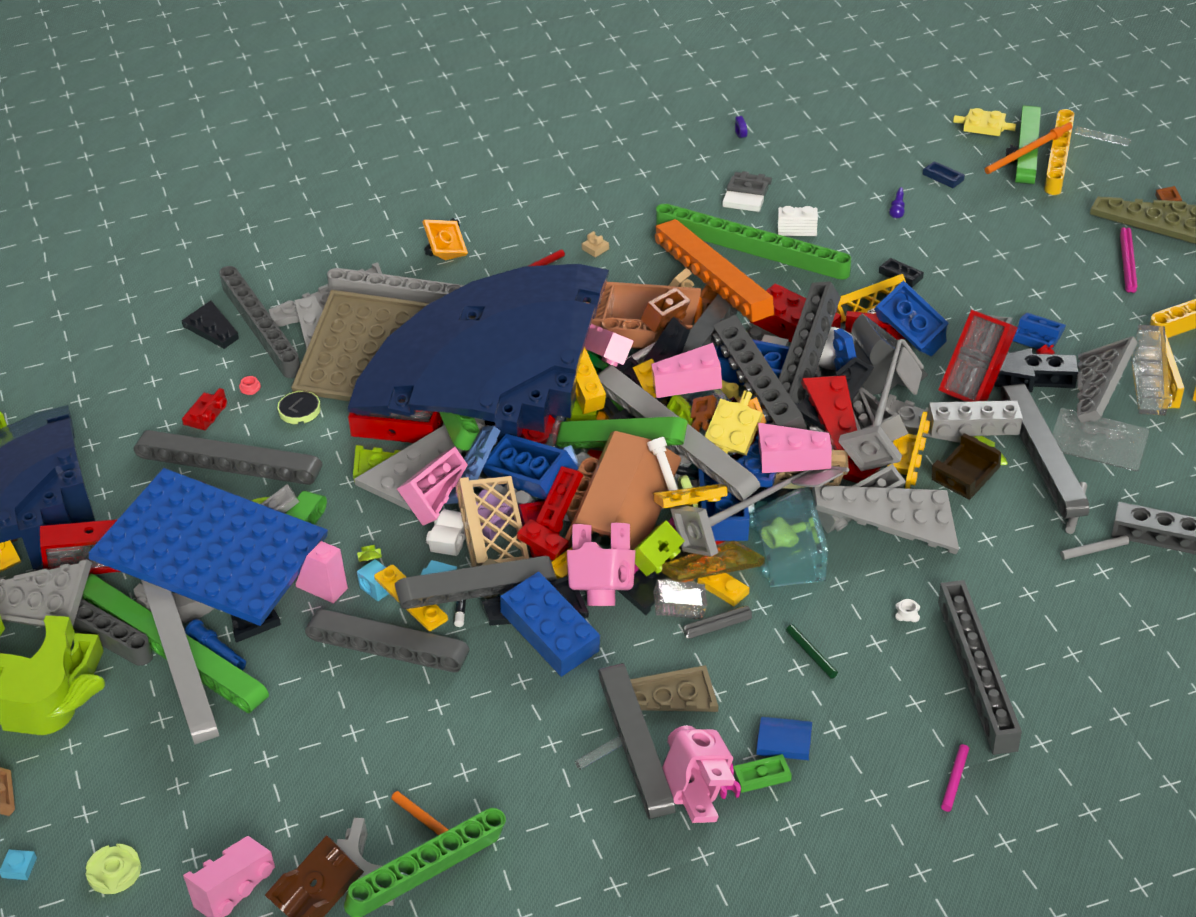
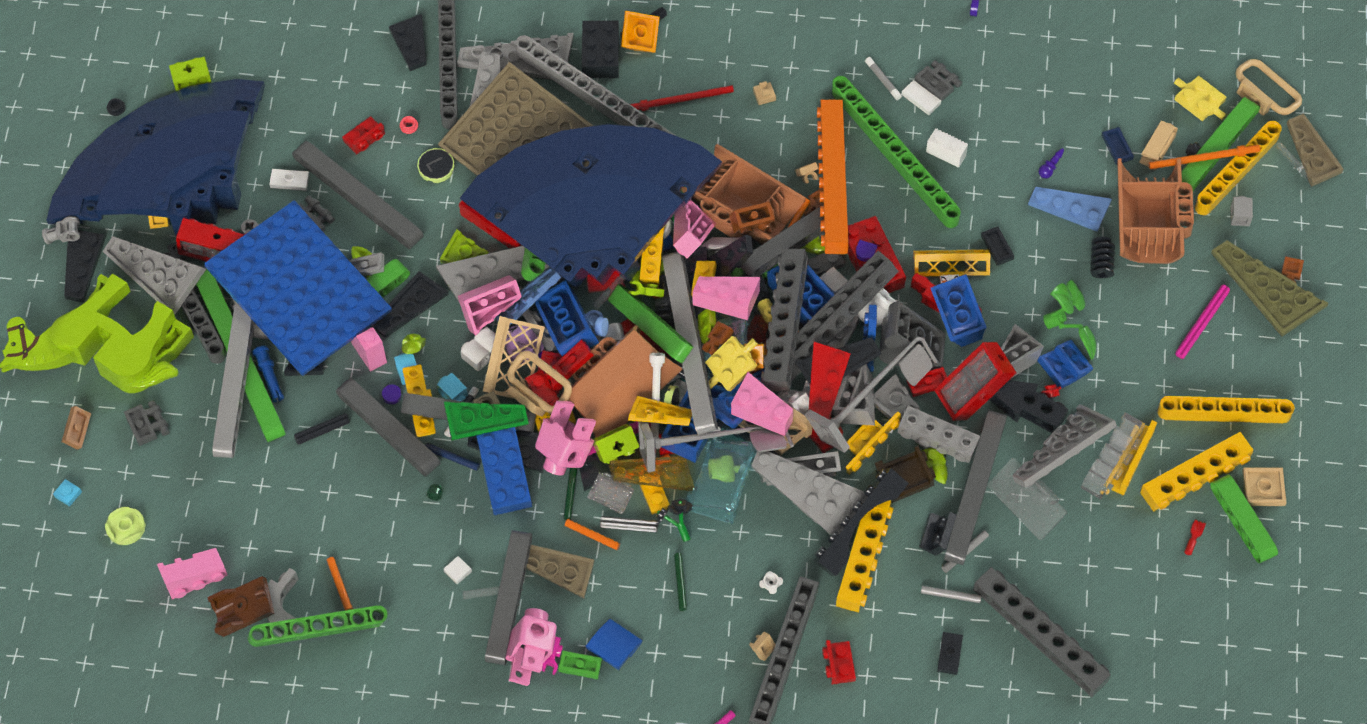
camera: 25 degrees right, 20 degrees up
none -> dark grey plate [124,400,170,446]
none -> white plate [269,169,309,191]
none -> black axle [294,413,350,444]
none -> black wing [371,271,449,338]
none -> dark purple tile [382,384,402,405]
none -> dark blue bar [425,442,480,471]
none -> clear green hinge [426,484,443,501]
none -> green wing [443,402,529,441]
none -> white tile [443,556,472,584]
none -> tan bar [507,351,572,417]
none -> dark green bar [563,468,577,520]
none -> orange bar [564,519,620,550]
none -> black brick [582,20,619,78]
none -> lime plate [629,280,664,297]
none -> plant [656,499,692,542]
none -> tan tile [749,632,776,661]
none -> black arch [813,468,909,576]
none -> red bracket [822,640,856,684]
none -> yellow brick [836,500,894,613]
none -> dark purple tile [856,240,877,262]
none -> light grey bar [865,57,902,100]
none -> red plate [907,367,947,397]
none -> black bracket [919,512,957,556]
none -> black plate [937,632,963,675]
none -> medium blue wing [1028,187,1112,232]
none -> bright green plant [1043,280,1097,360]
none -> black piece [1090,237,1115,279]
none -> nougat panel [1117,158,1194,264]
none -> tan window [1139,120,1178,170]
none -> light grey brick [1231,196,1253,227]
none -> tan bar [1235,59,1302,116]
none -> dark tan wing [1287,113,1344,187]

